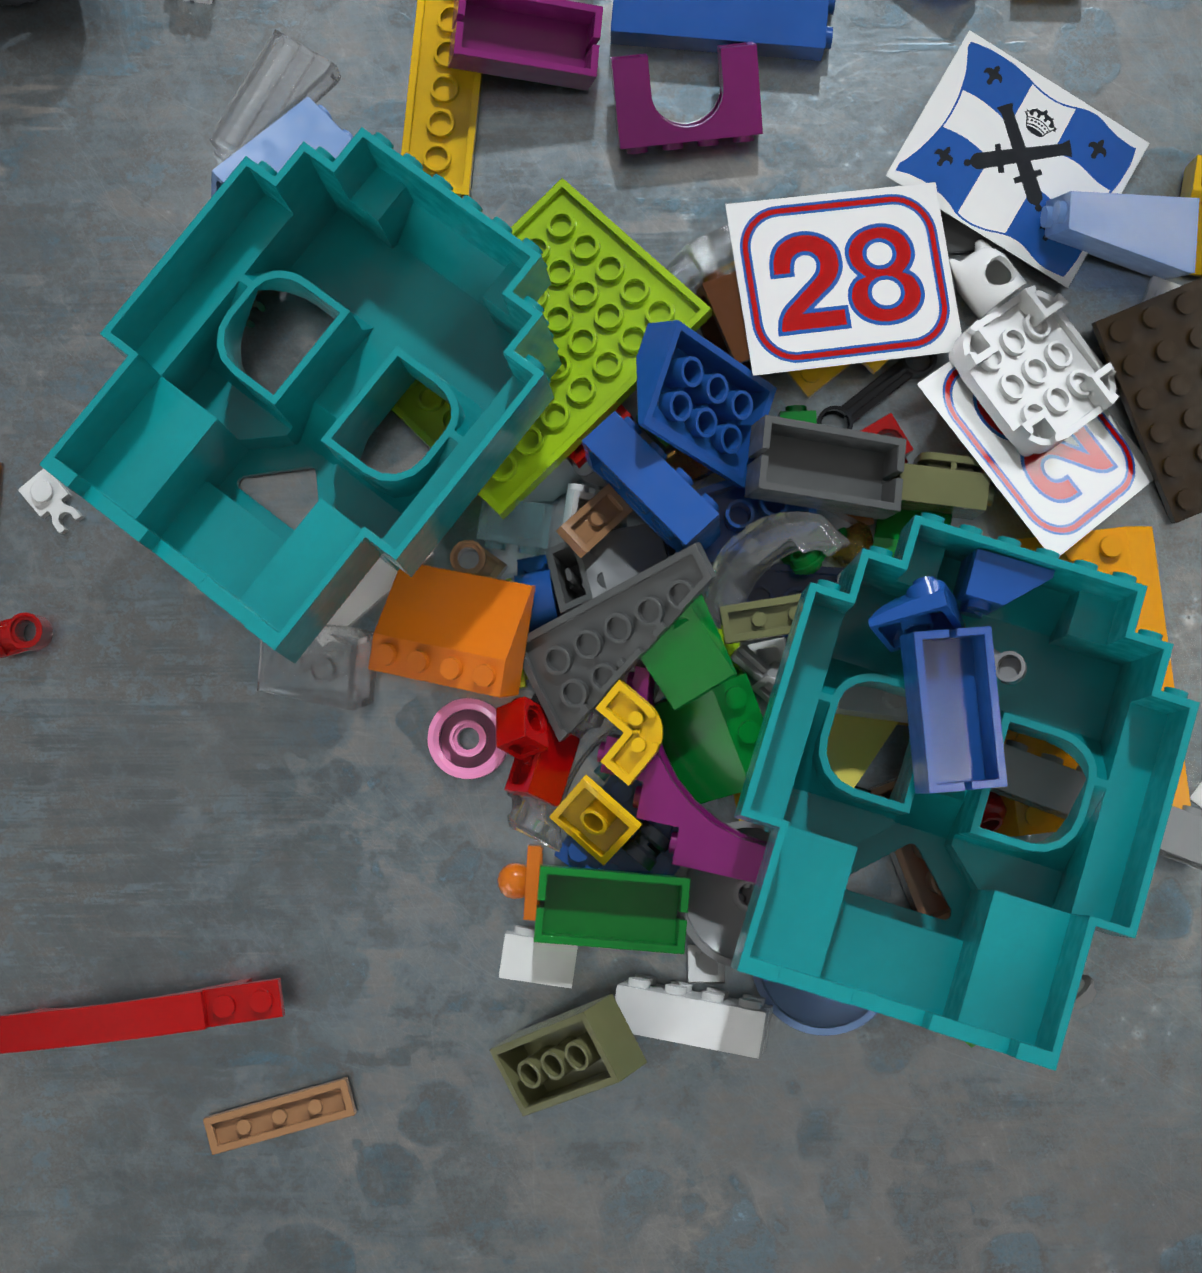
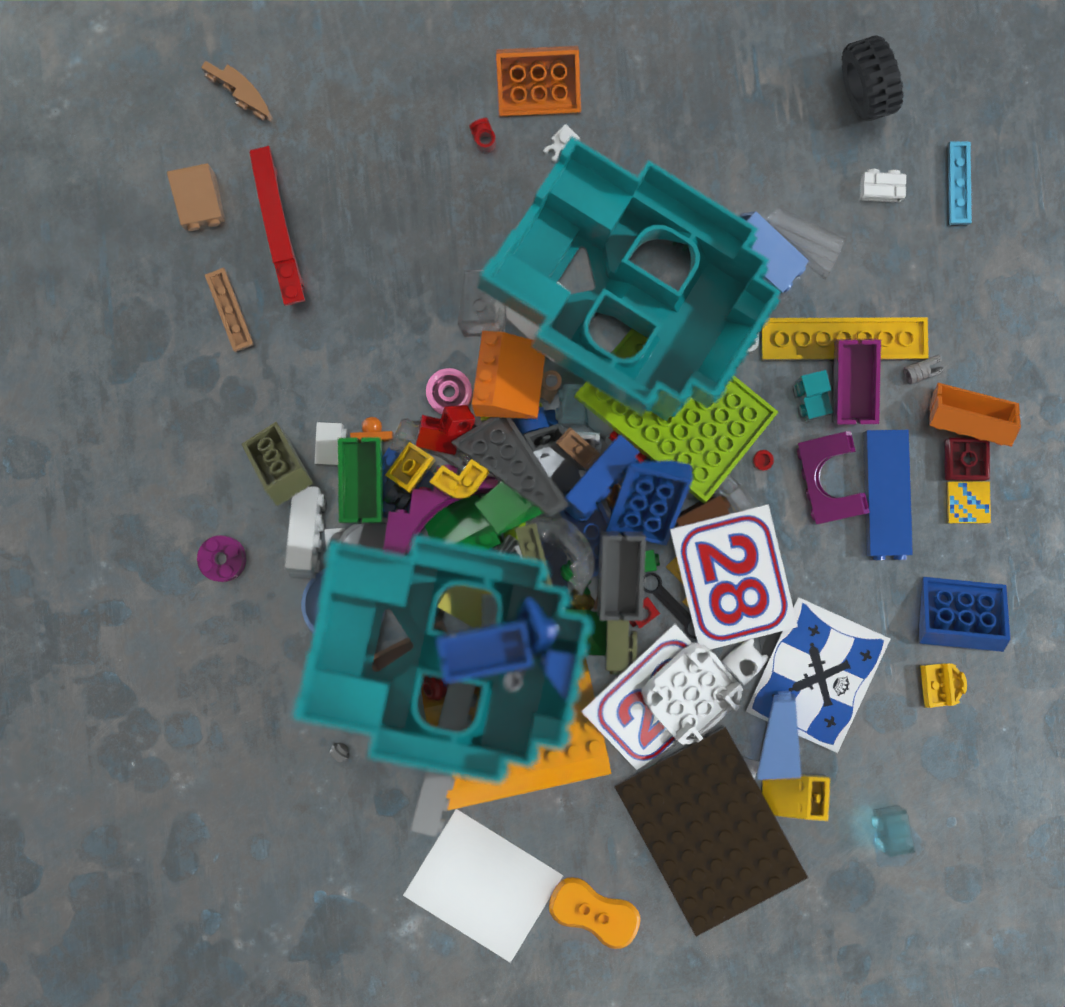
camera: 85 degrees right, 0 degrees up
none -> medium nougat slope [167,163,225,231]
none -> magenta wheel [197,535,247,582]
none -> red tile [752,450,774,471]
none -> teal brick [793,370,833,421]

